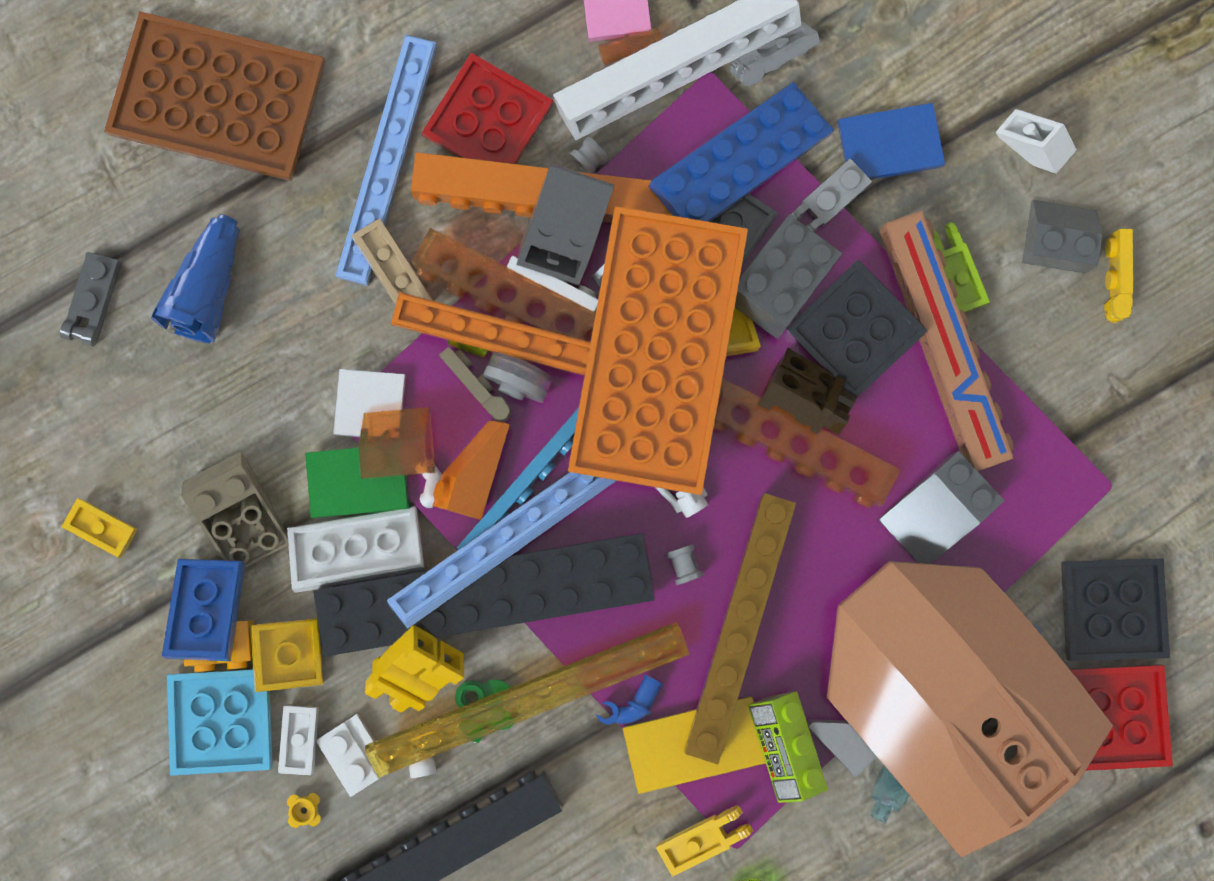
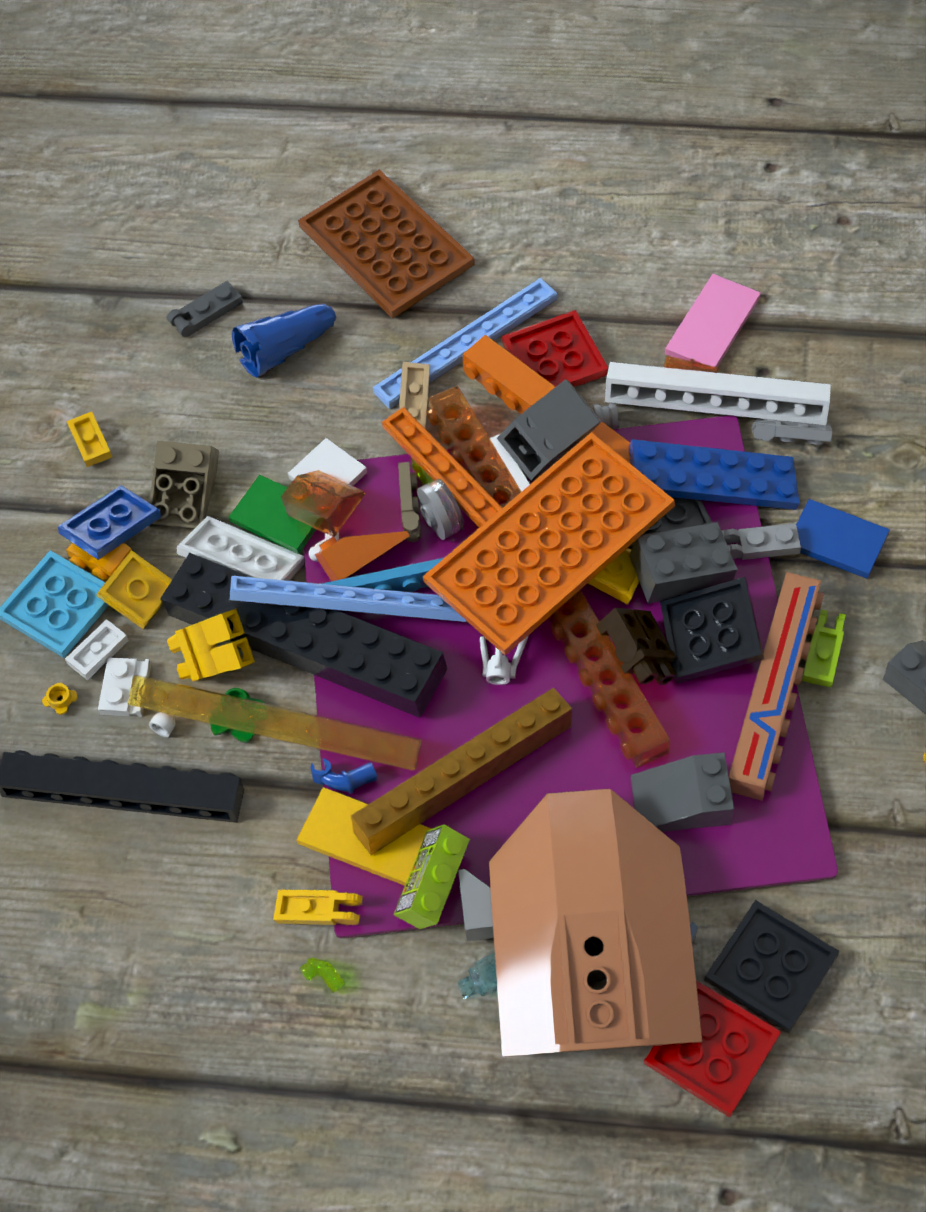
camera: 40 degrees right, 25 degrees down
light grey bush [666,544,704,585] -> none

